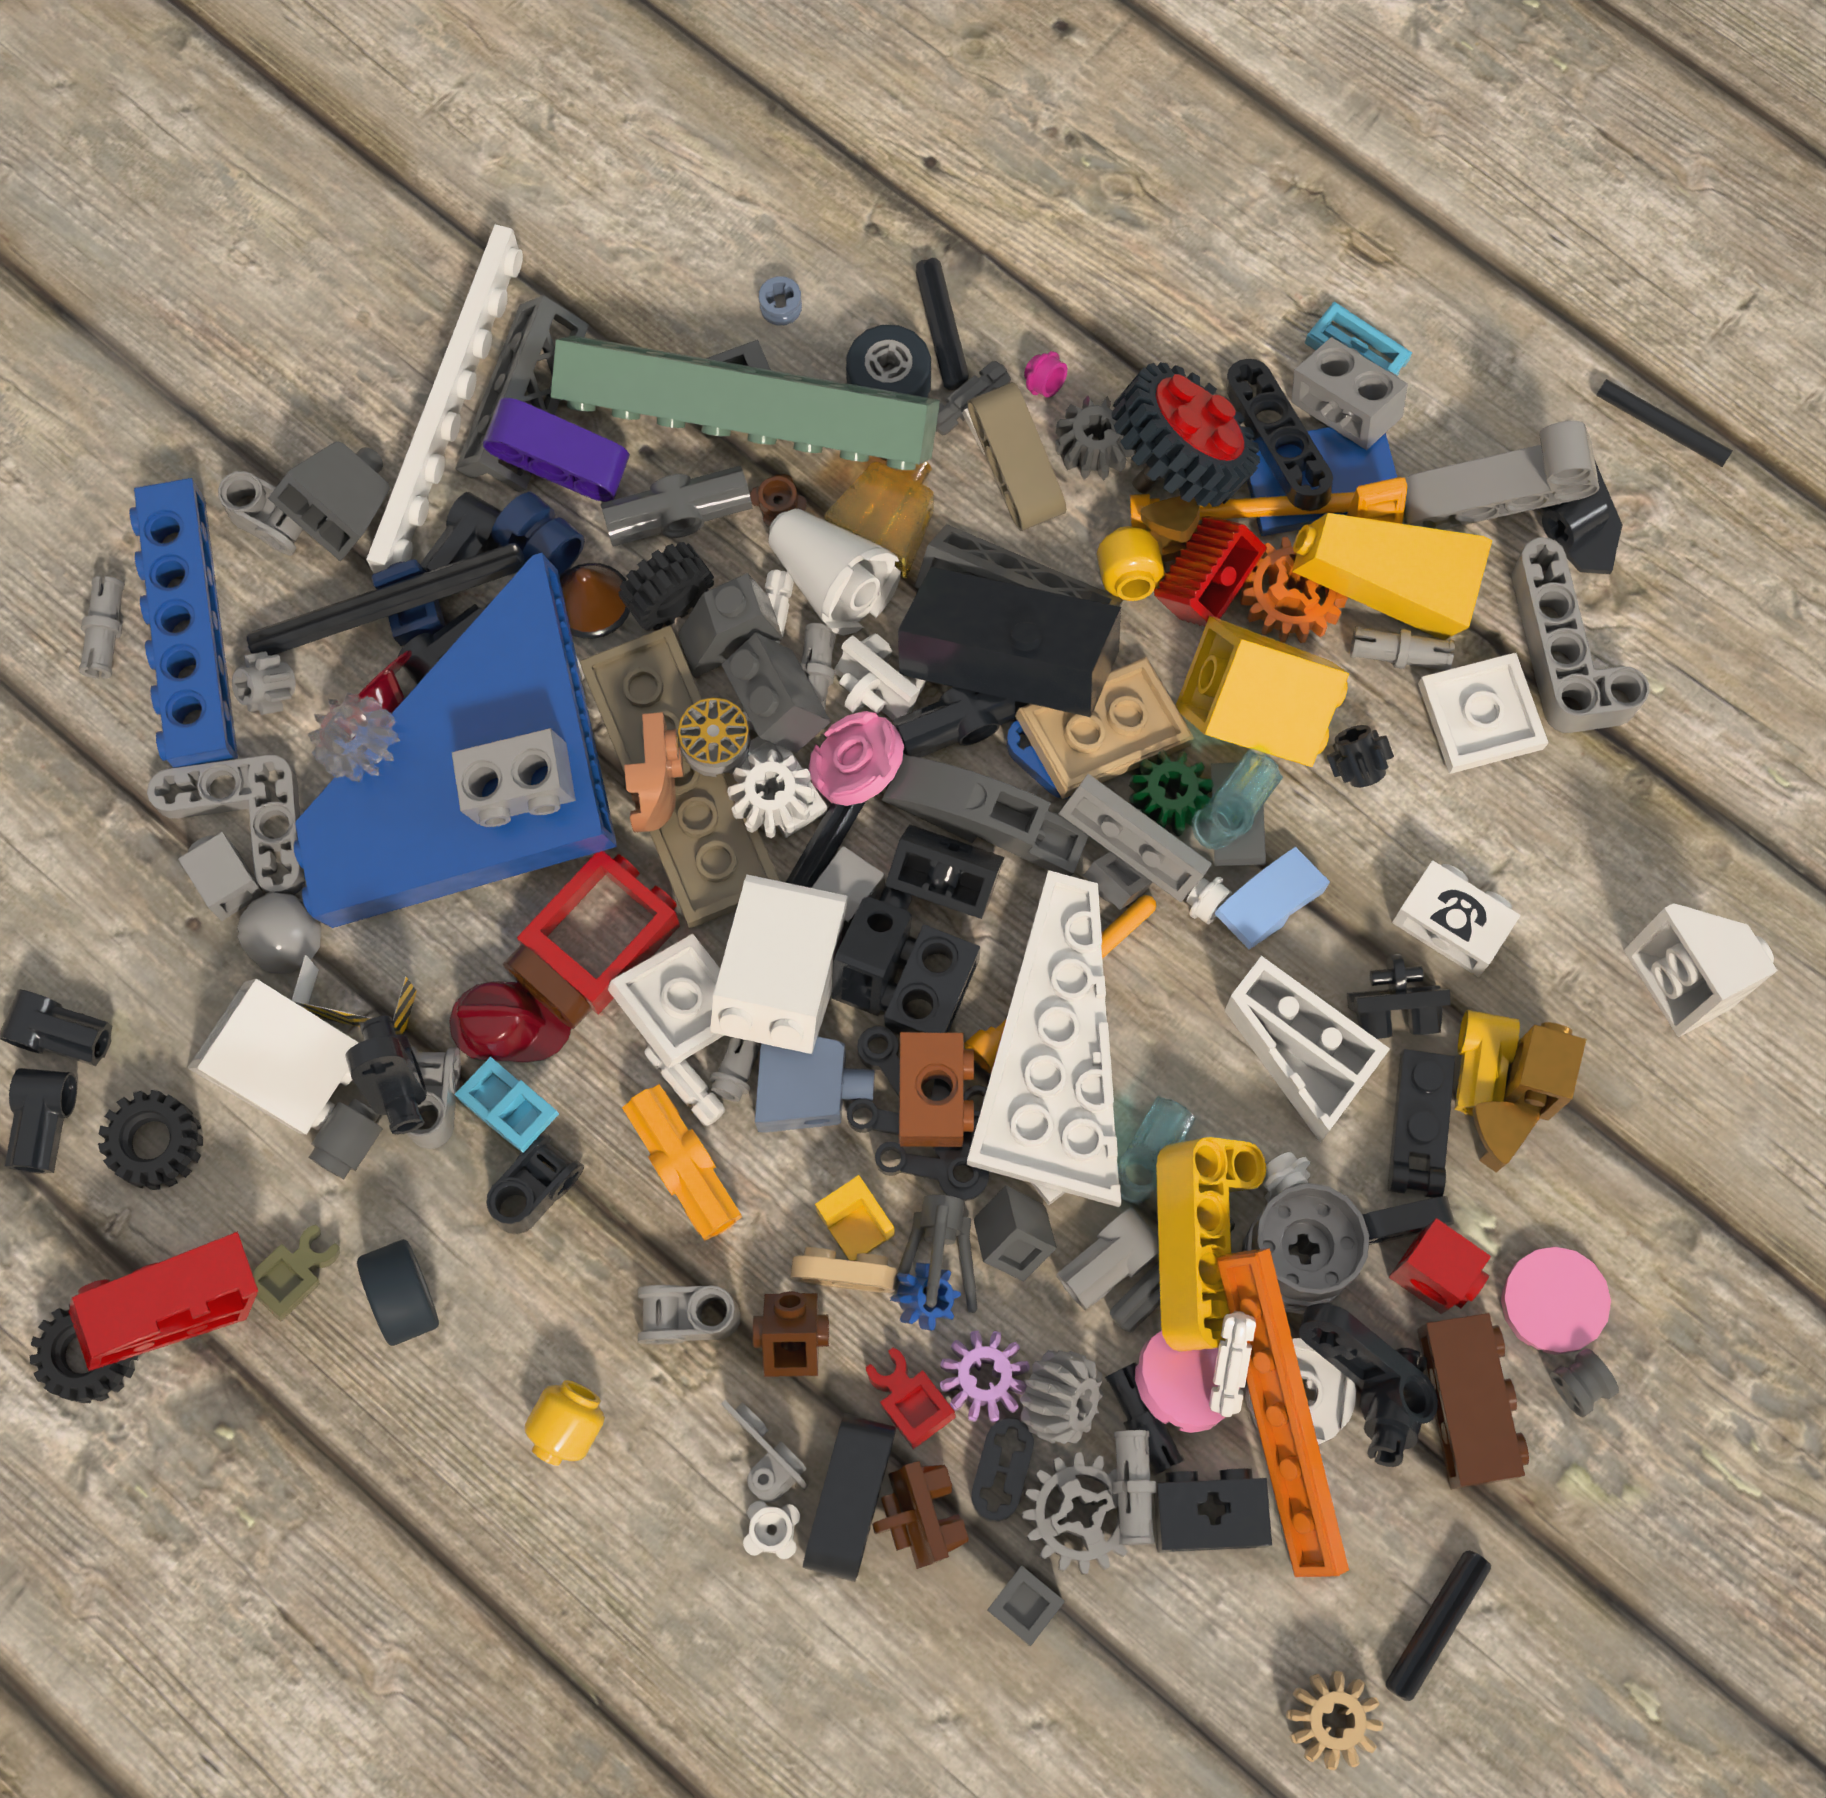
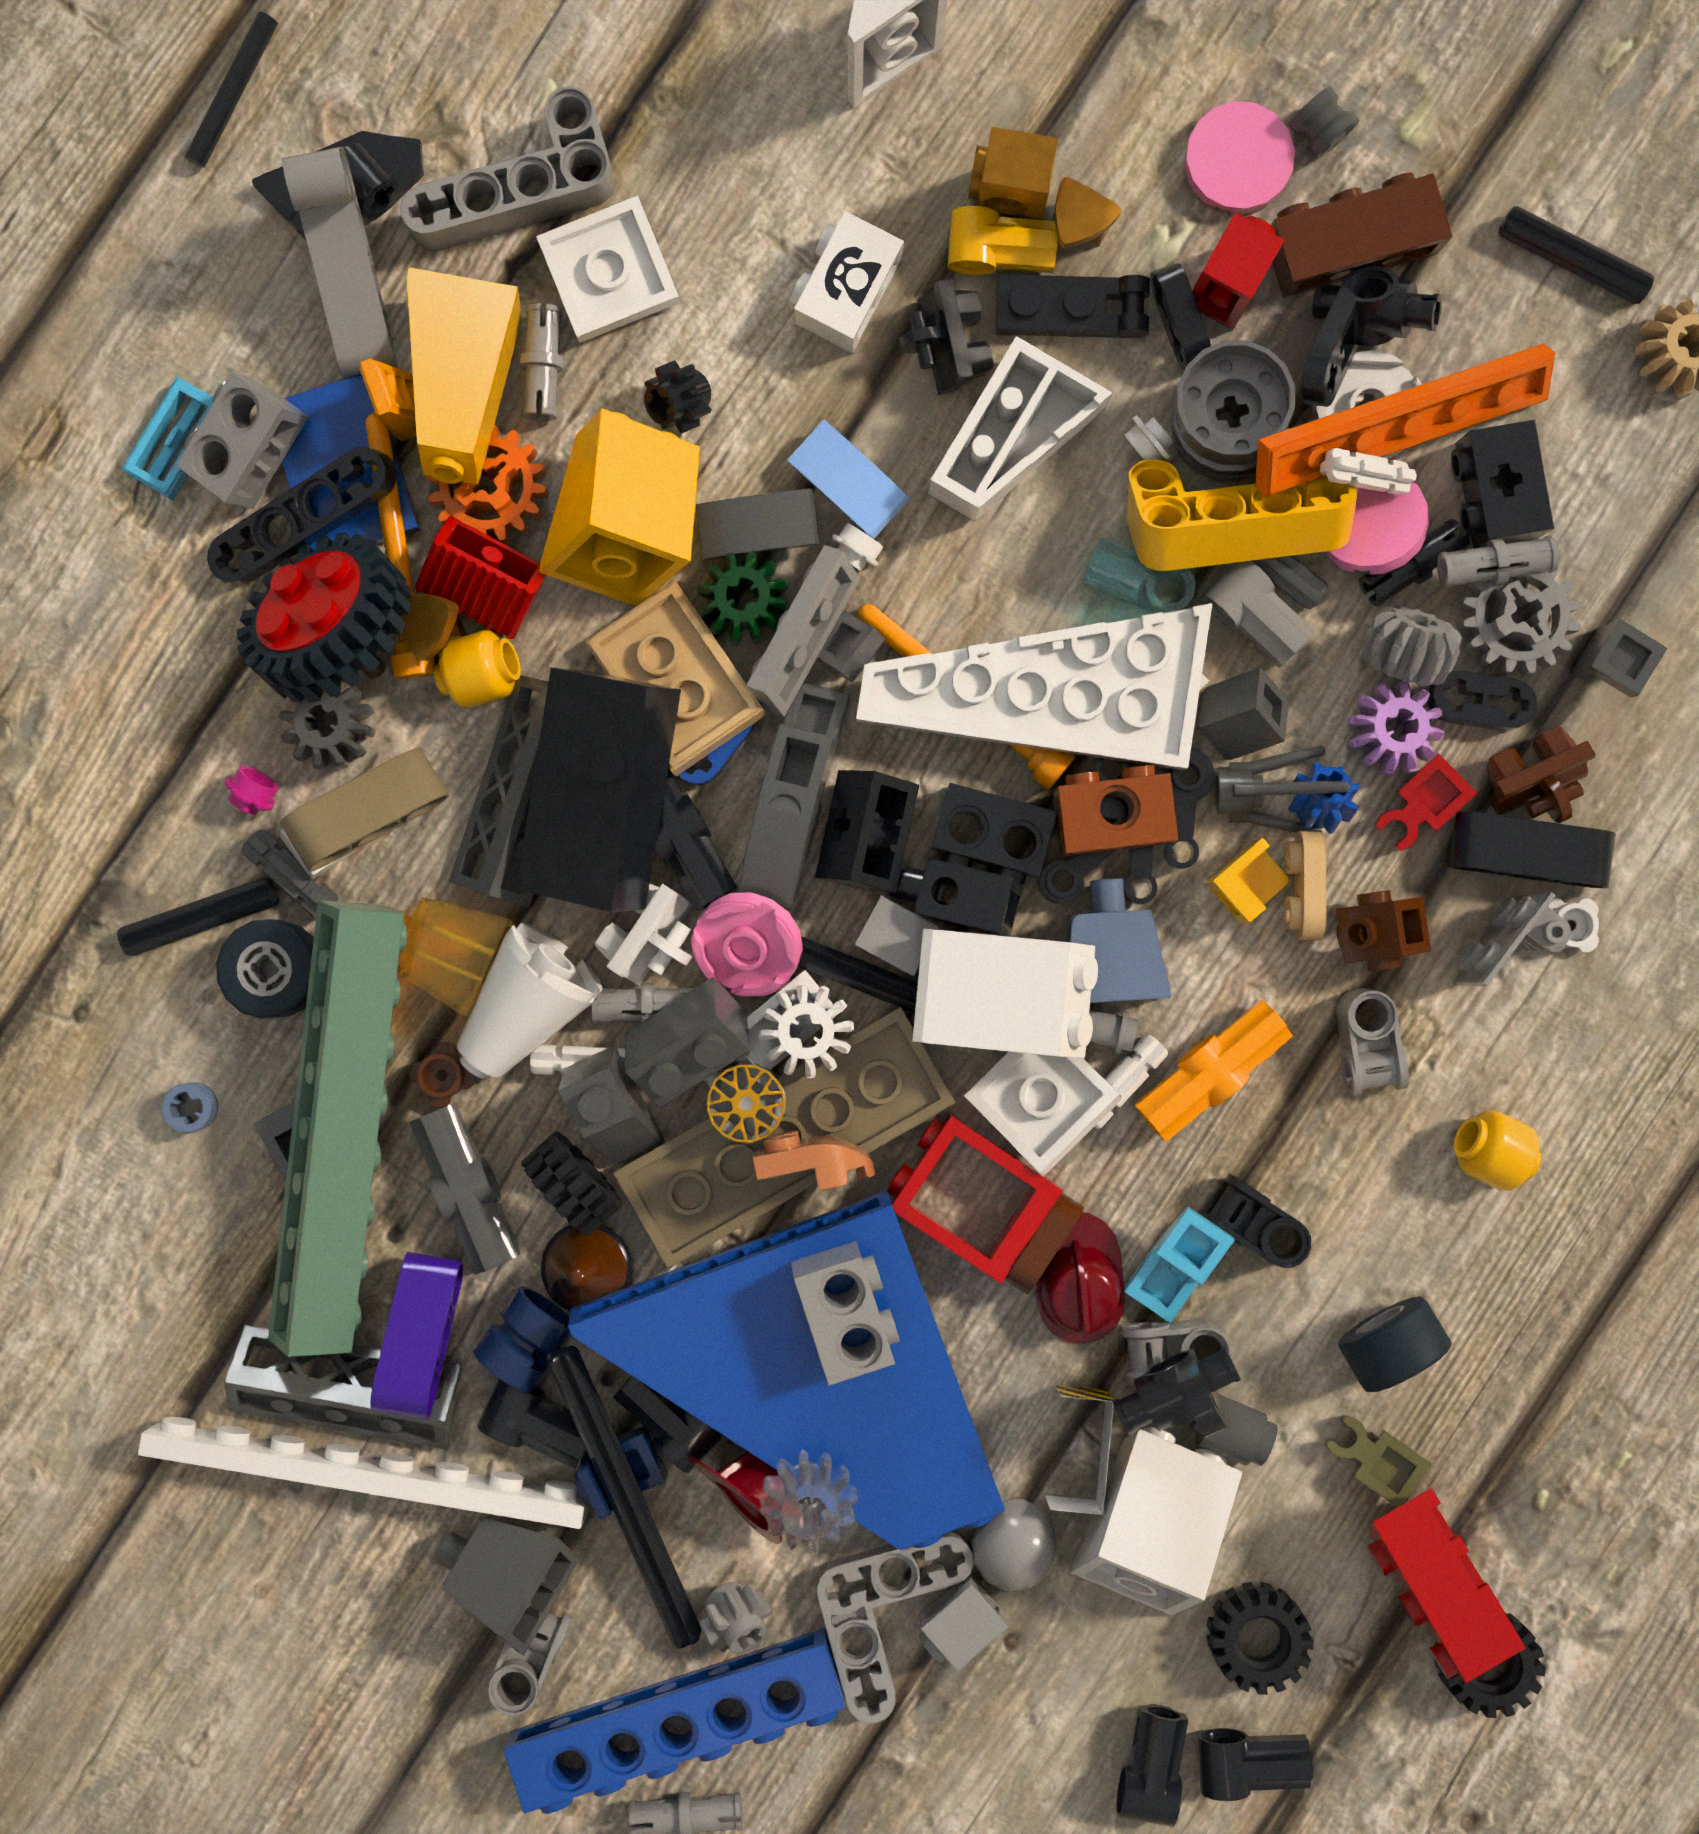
camera: 100 degrees left, 15 degrees up
clear light blue piece [1192,750,1283,850] -> none

